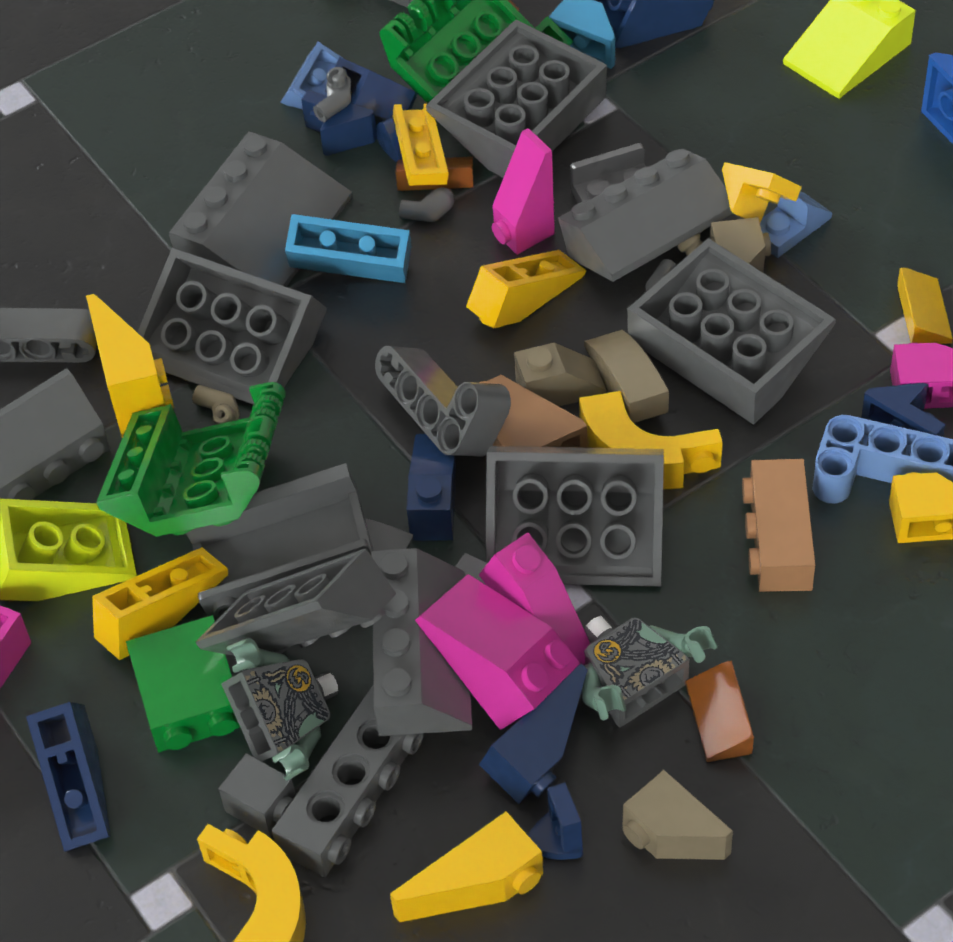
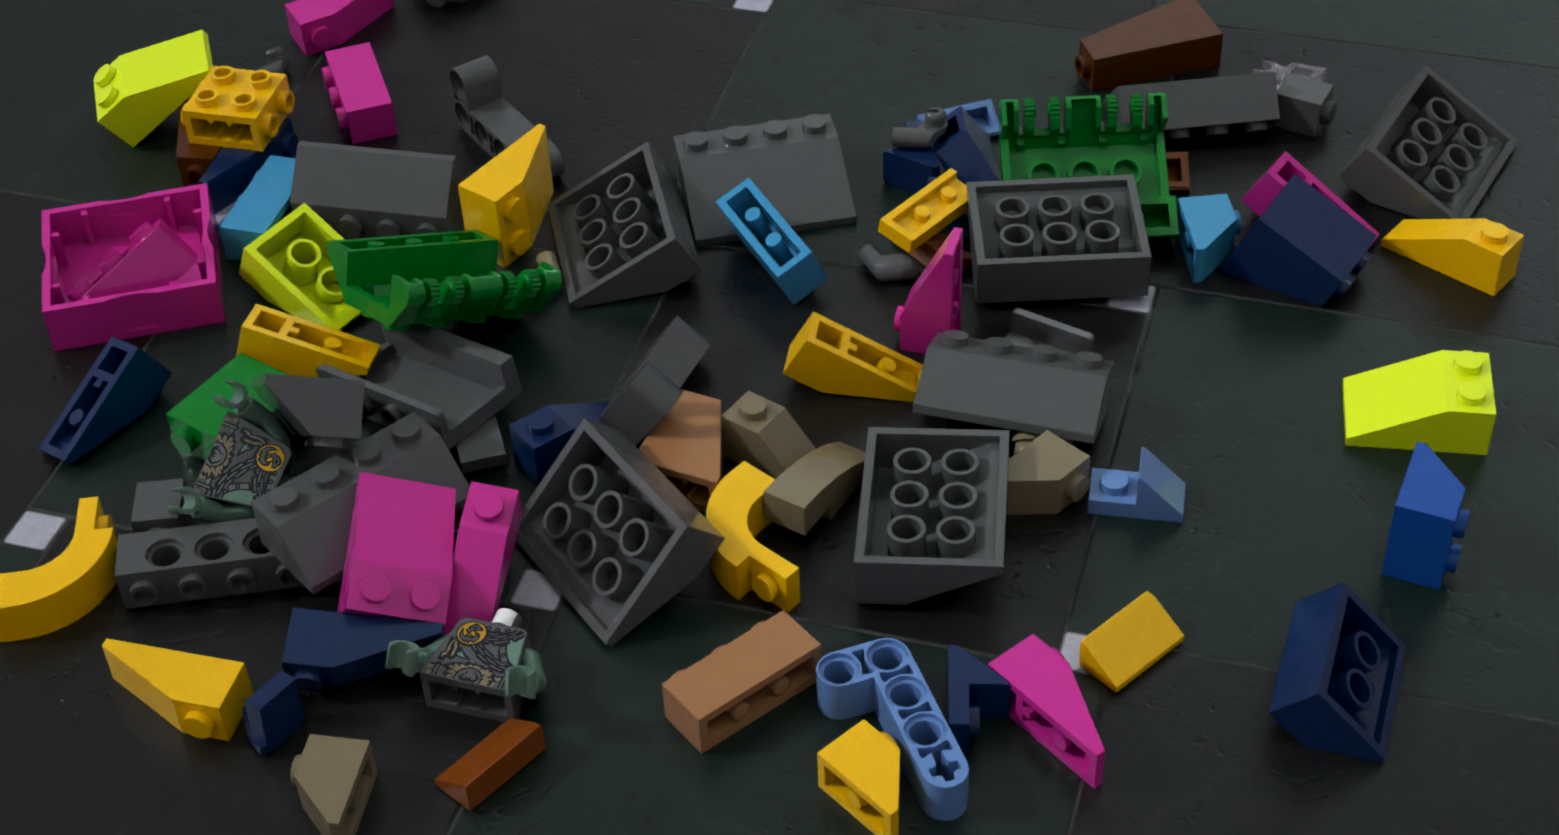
camera: 50 degrees right, 10 degrees down
yellow slope [722,162,802,223] -> none

